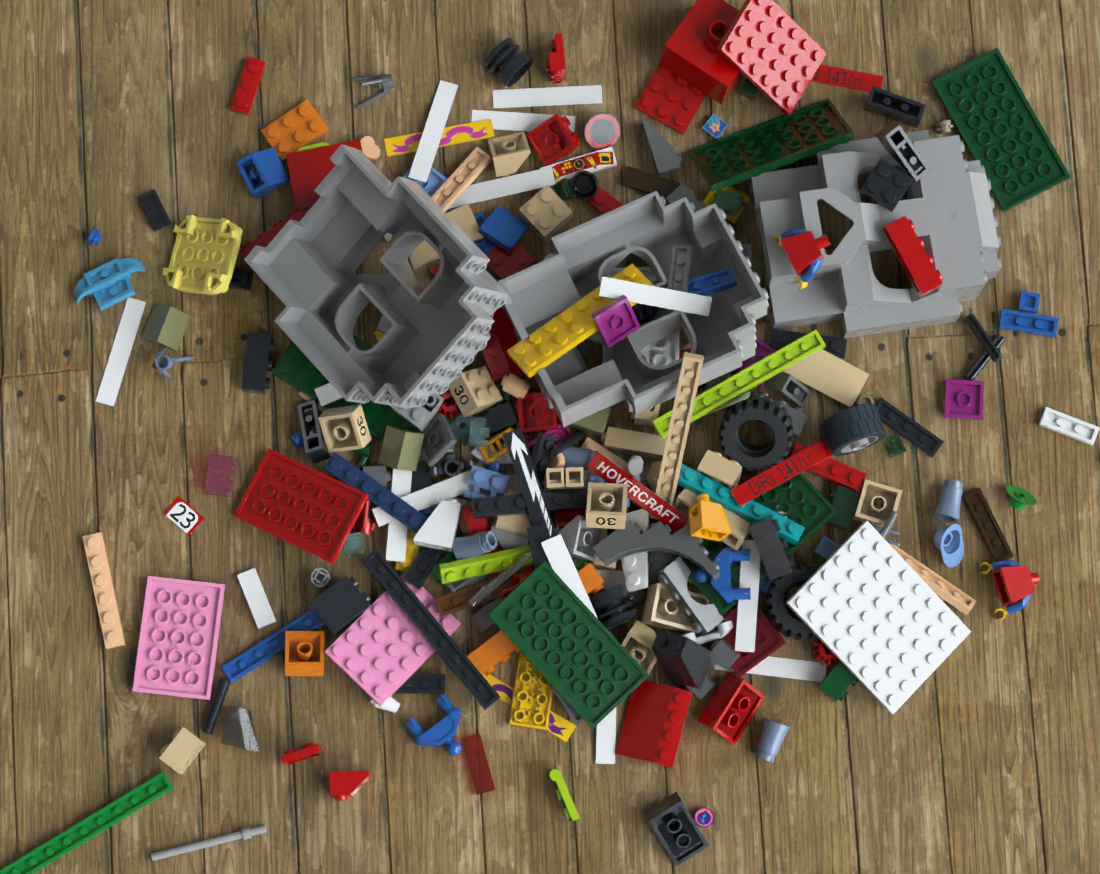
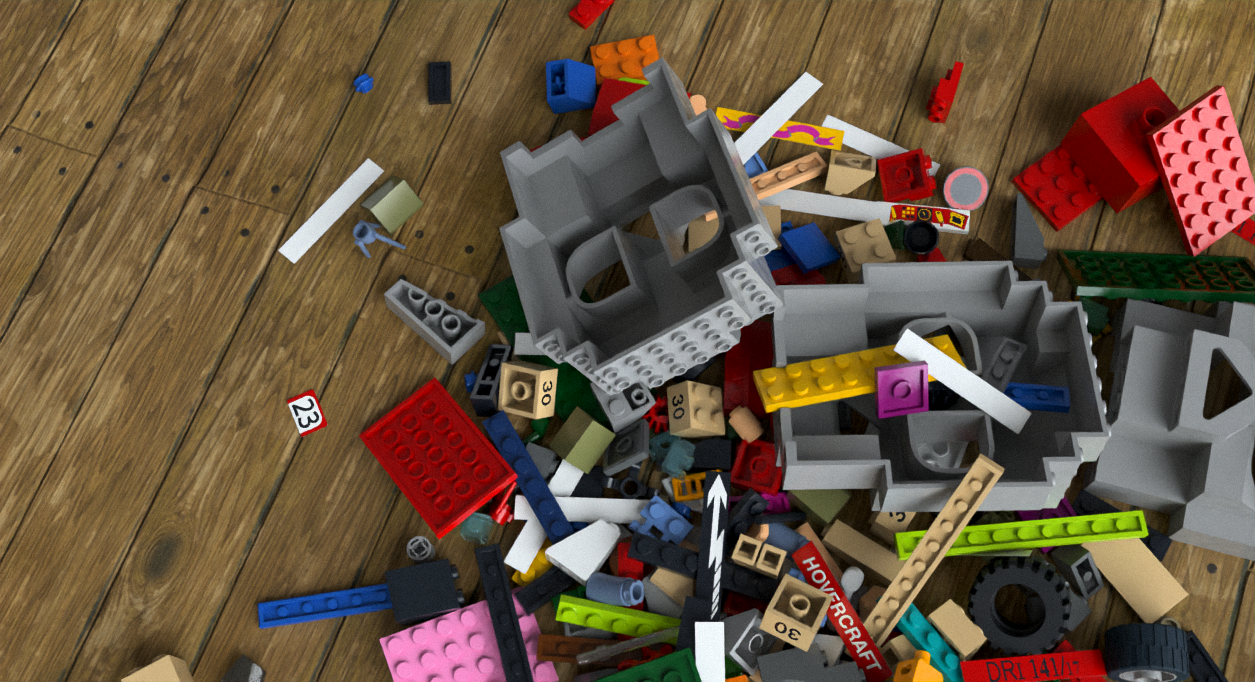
camera: 30 degrees right, 10 degrees down
dark azure plate [73,258,146,311] -> none
light nougat plate [82,532,126,649] -> none
bright pink plate [132,576,225,700] -> none
light yellow plate [163,215,243,295] -> none
black axle [202,678,231,735] -> none
clear pink brick [204,454,237,497] -> none
black slope [228,267,253,290] -> none
white tile [237,568,277,629] -> none
black brick [241,333,275,394] -> none
orange slope [285,631,324,676] -> none
dark grey plant [352,73,394,109] -> none
black wheel [483,38,533,88] -> none
white sticker [493,85,602,108] -> none
tile [702,113,728,140] -> none
clear green slope [740,78,759,100] -> none
red torso [773,228,831,290] -> none
none -> light grey wedge [384,279,485,365]

